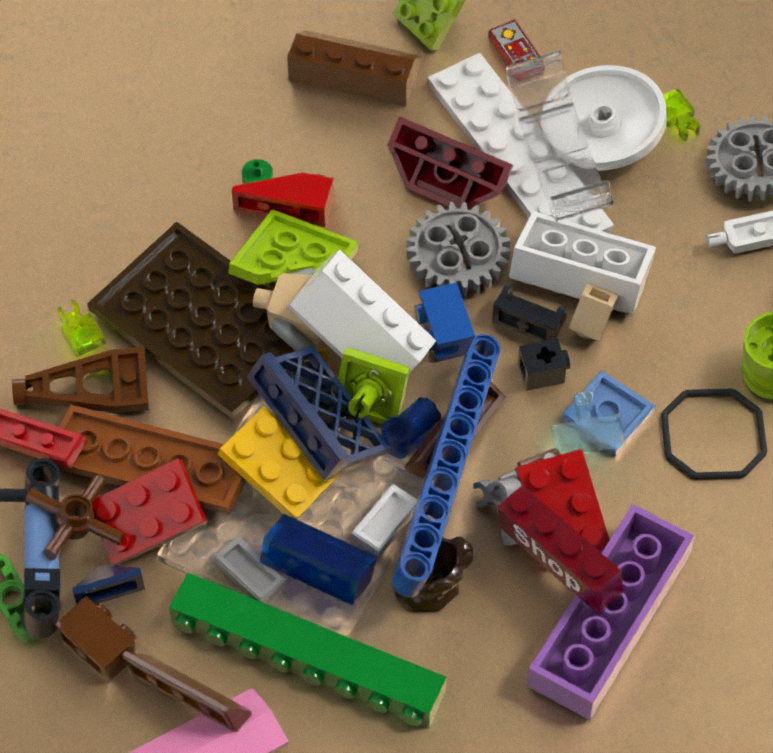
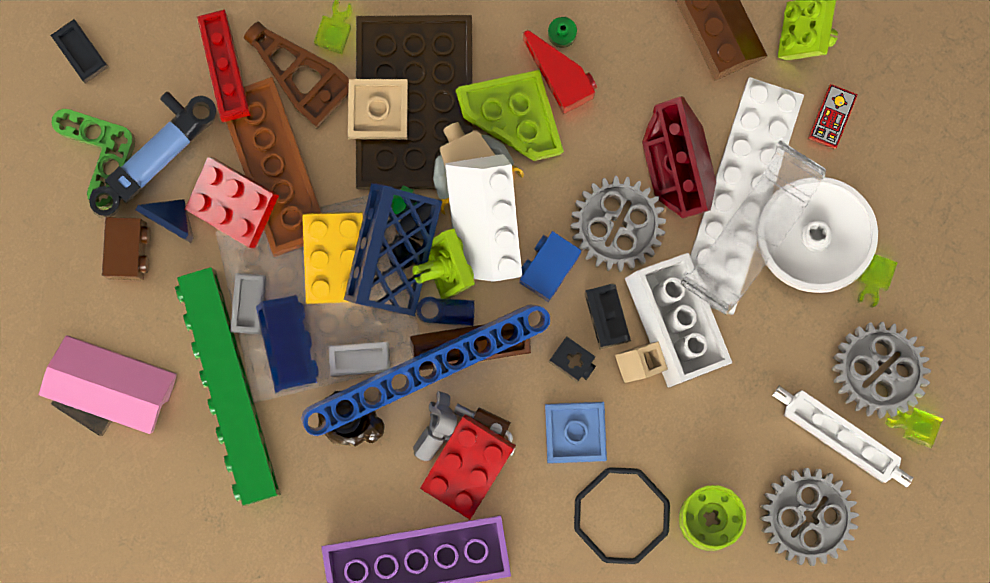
camera: 50 degrees right, 25 degrees up
reddish brown bar [26,475,125,560] -> none
reddish brown slope [122,651,252,732] -> none
dark red brick [497,485,623,614] -> none
clear light blue plate [551,390,625,454] -> none
none -> tan plate [348,79,408,139]

